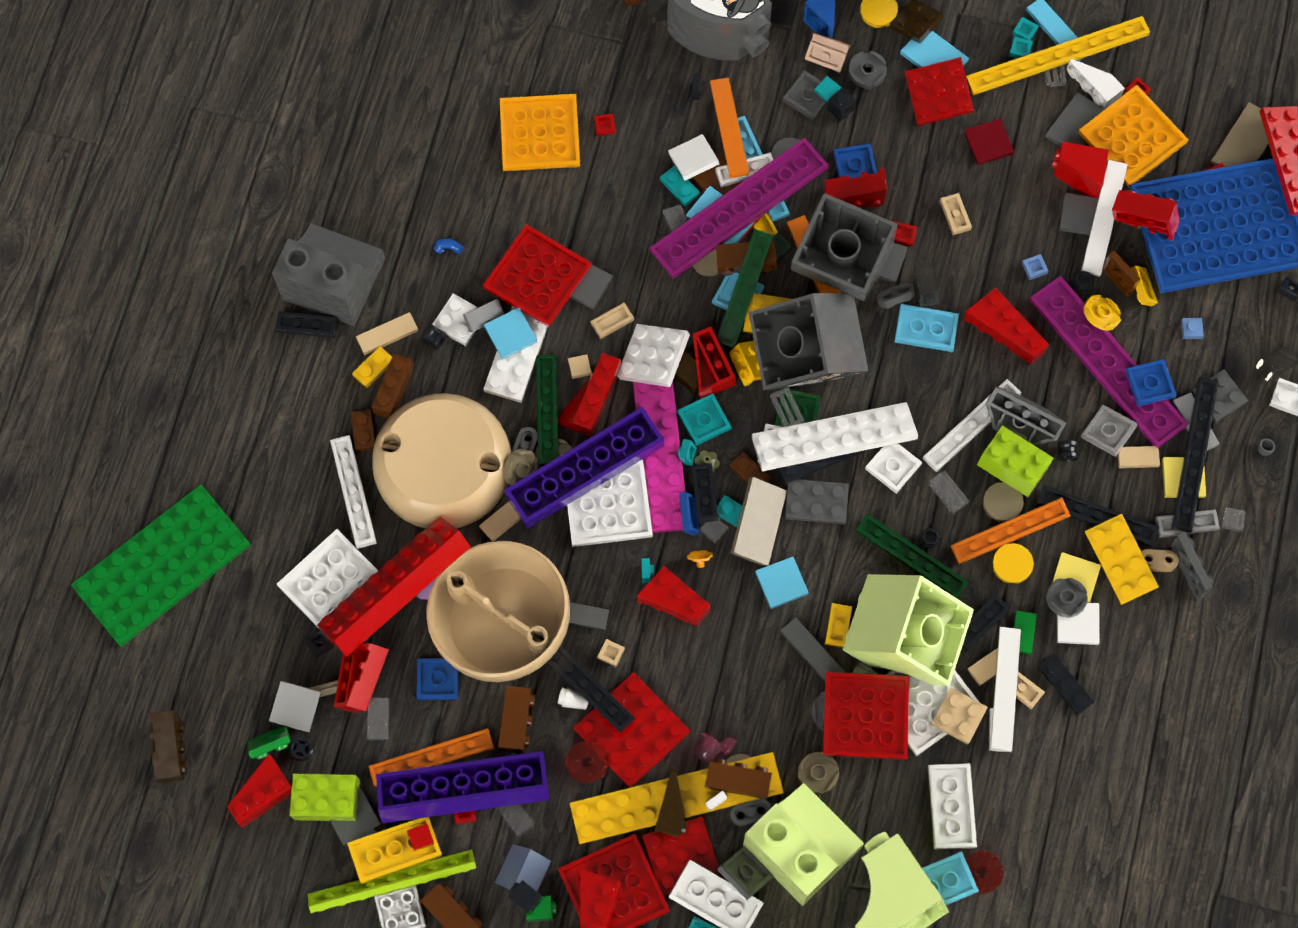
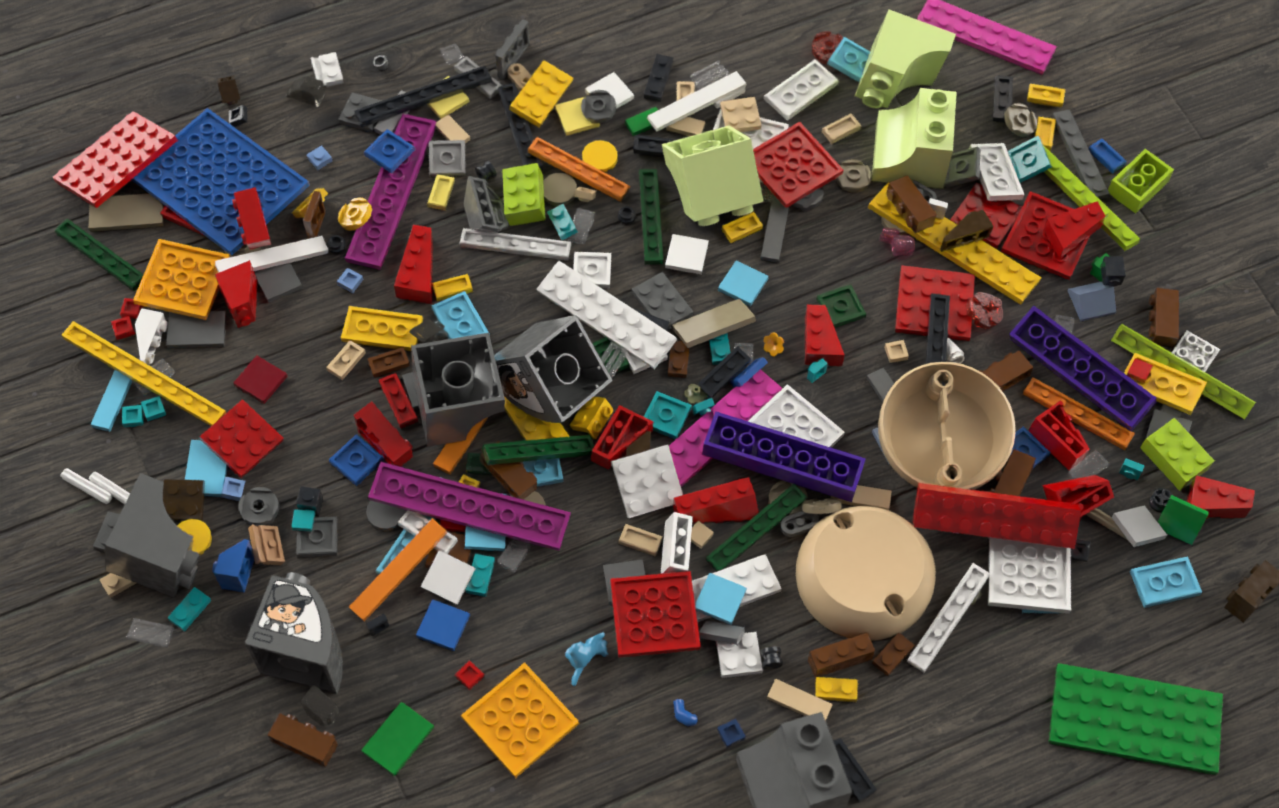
camera: 130 degrees left, 10 degrees down
none -> dark green tile [54,218,144,291]
none -> red tile [111,316,135,340]
none -> medium blue plate [221,477,245,501]
none -> yellow plate [341,306,423,351]
none -> green tile [361,702,434,777]
none -> reddish brown plate [368,347,410,378]
none -> blue tile [416,600,470,651]
none -> light yellow tile [427,174,455,210]
none -> yellow tile [432,274,473,301]
none -> teal plate [547,204,578,240]
none -> dark azure animal [565,632,608,686]
none -> tan plate [574,187,596,202]
none -> white brick [661,512,693,574]
none -> white tile [665,234,709,274]
none -> clear tile [690,60,729,90]
none -> dark blue plate [717,719,746,748]
none -> dark green plate [816,284,866,328]
none -> tan tile [822,114,861,144]
none -> reddish brown brick [990,449,1036,496]
none -> red wedge [1028,400,1090,471]
none -> teal plate [1119,458,1145,480]
none -> medium azure tile [1130,556,1202,608]

